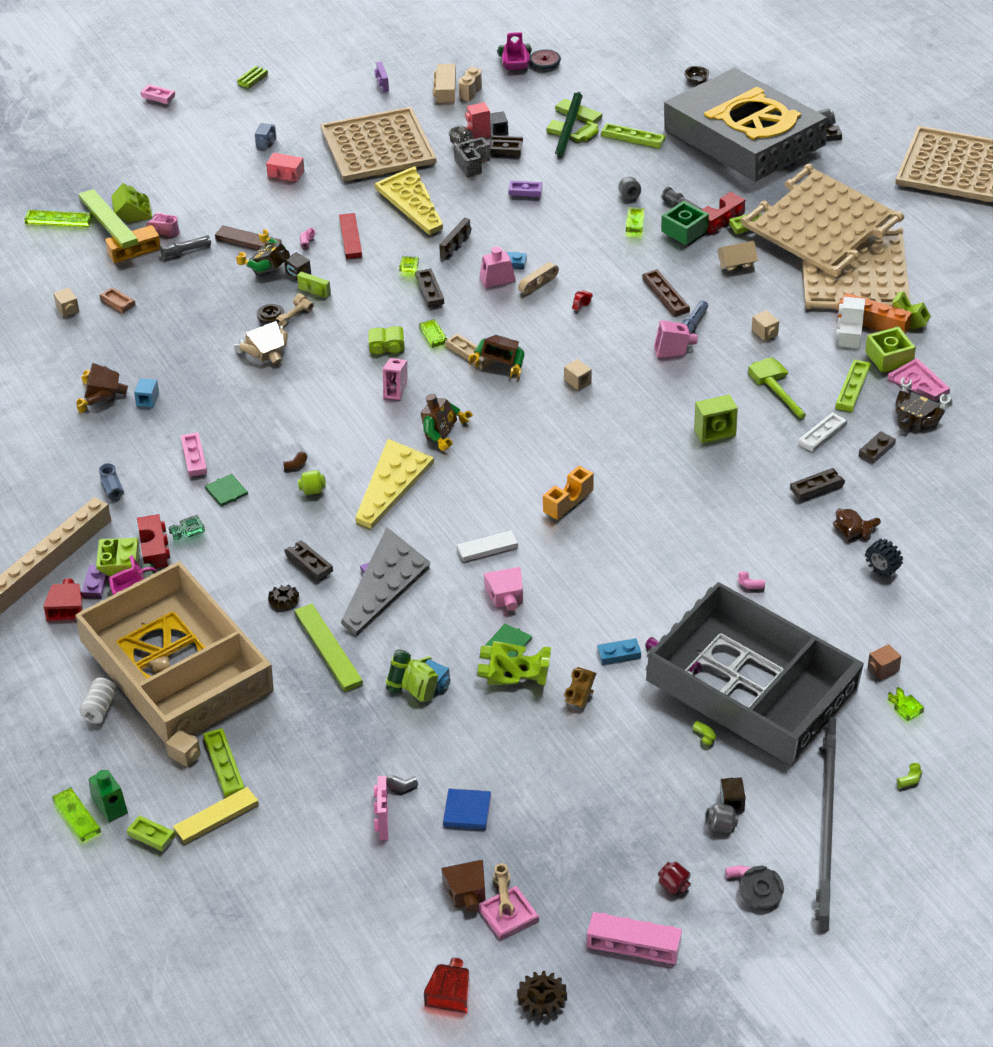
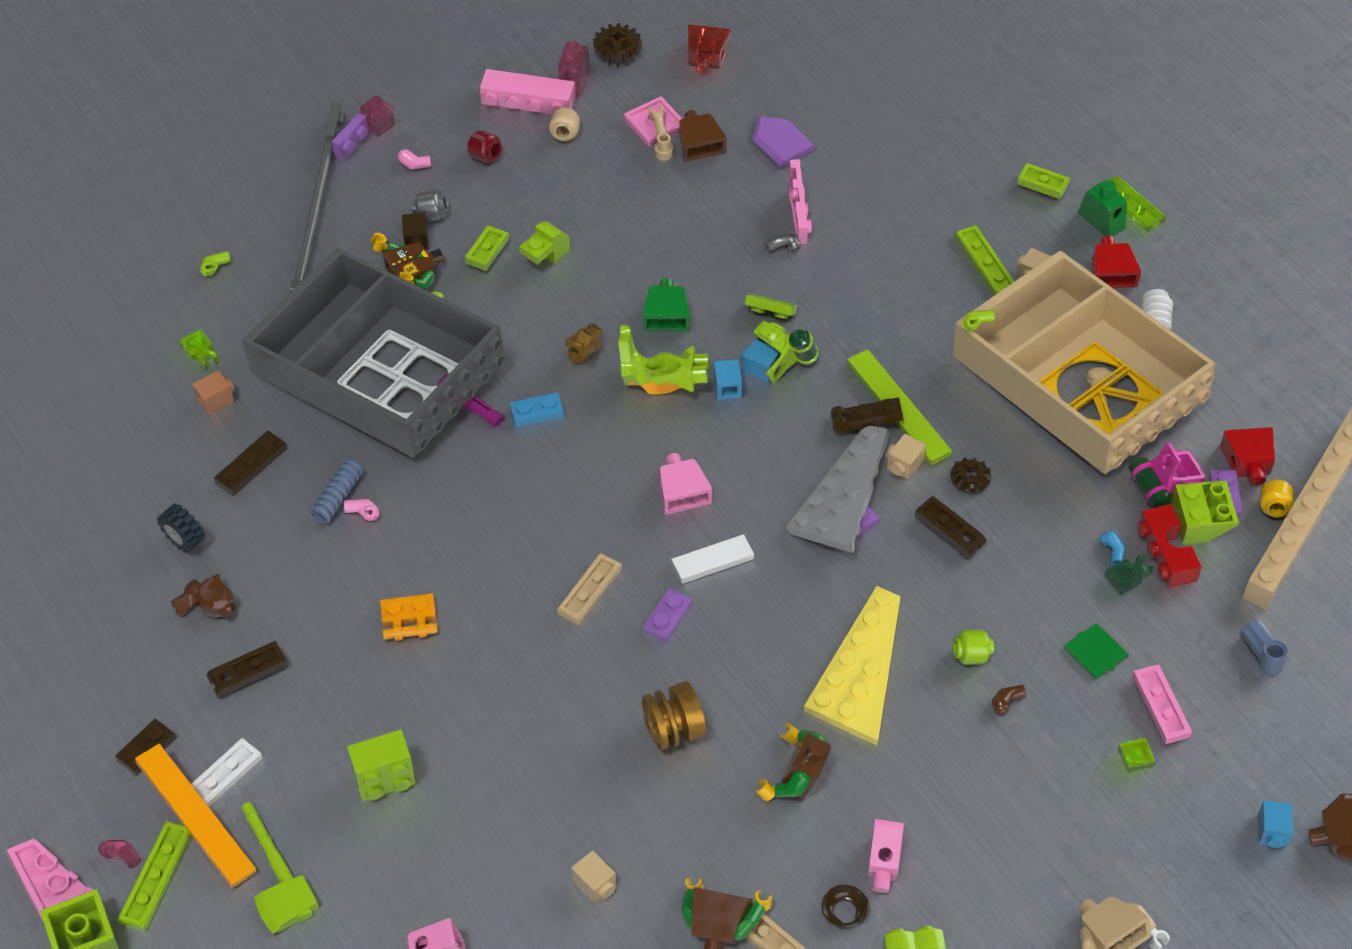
camera: 175 degrees right, 10 degrees up
light yellow tile [173,787,259,845] -> none
blue tile [443,788,491,829] -> none
green piece [485,623,532,657] -> none
light orange arch [543,465,594,520] -> none
dark grey tile [739,865,784,910] -> none
dark brown torso [895,377,953,431] -> none
none -> clear pink arm [98,840,141,869]
none -> light orange tile [135,744,256,889]
none -> dark brown plate [214,430,287,497]
none -> sand blue piece [309,459,363,524]
none -> medium lavender plate [332,113,368,161]
none -> clear pink brick [360,95,395,137]
none -> torso [370,233,445,291]
none -> light orange plate [380,593,438,641]
none -> lime plate [465,225,509,271]
none -> lime brick [519,222,570,265]
none -> tan head [549,107,580,142]
none -> tan tile [557,553,622,626]
none -> clear pink torso [558,41,590,98]
none -> pearl gold wheel [641,681,706,751]
none -> green torso [643,278,690,332]
none -> medium lavender plate [643,588,692,644]
none -> dark azure brick [714,359,742,400]
none -> lime plate [745,293,798,319]
none -> medium lavender tile [752,116,817,168]
none -> dark brown piece [821,885,869,928]
none -> dark brown plate [831,397,904,433]
none -> tan brick [886,434,927,480]
none -> lime arm [962,310,995,332]
none -> red torso [1092,236,1141,288]
none -> dark azure arm [1100,530,1126,567]
none -> clear neon green plate [1118,738,1155,773]
none -> yellow head [1260,480,1294,518]

